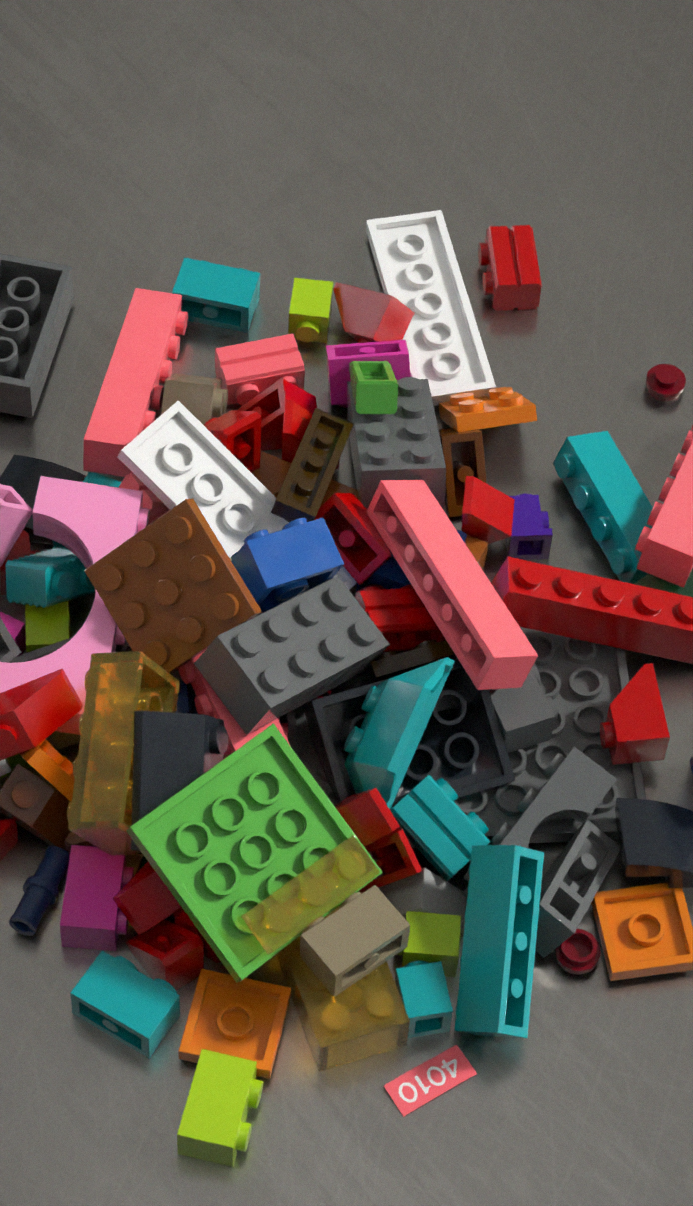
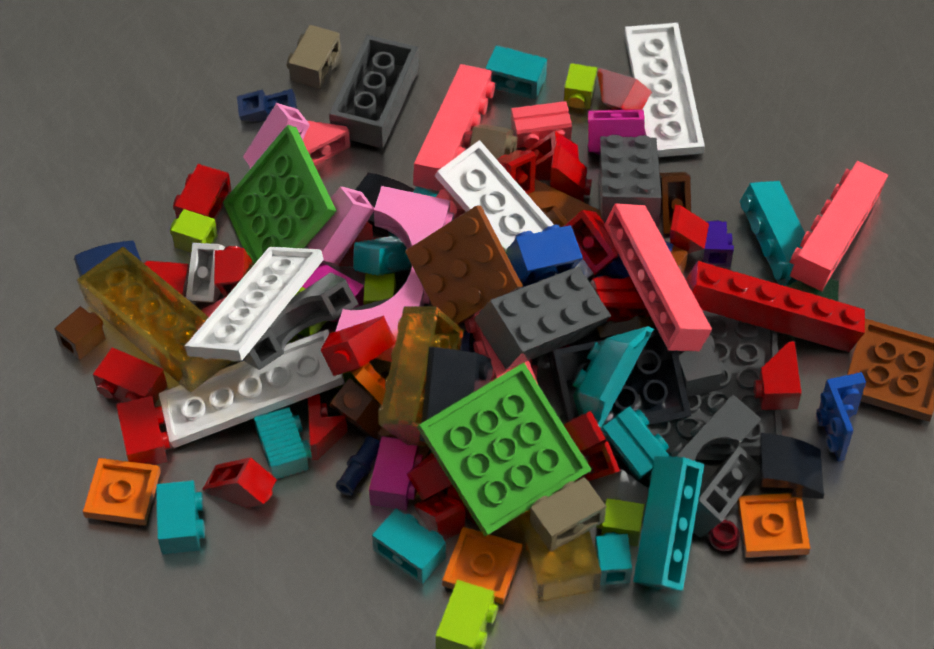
camera: 10 degrees right, 0 degrees up
clear yellow plate [241,835,380,955] -> none
dark brown plate [271,408,354,522] -> none
bright green slope [349,361,398,414] -> none
coral sticker [384,1045,477,1117] -> none
orange plate [439,387,537,432] -> none
red brick [478,225,542,311] -> none
dark red plate [646,364,686,402] -> none

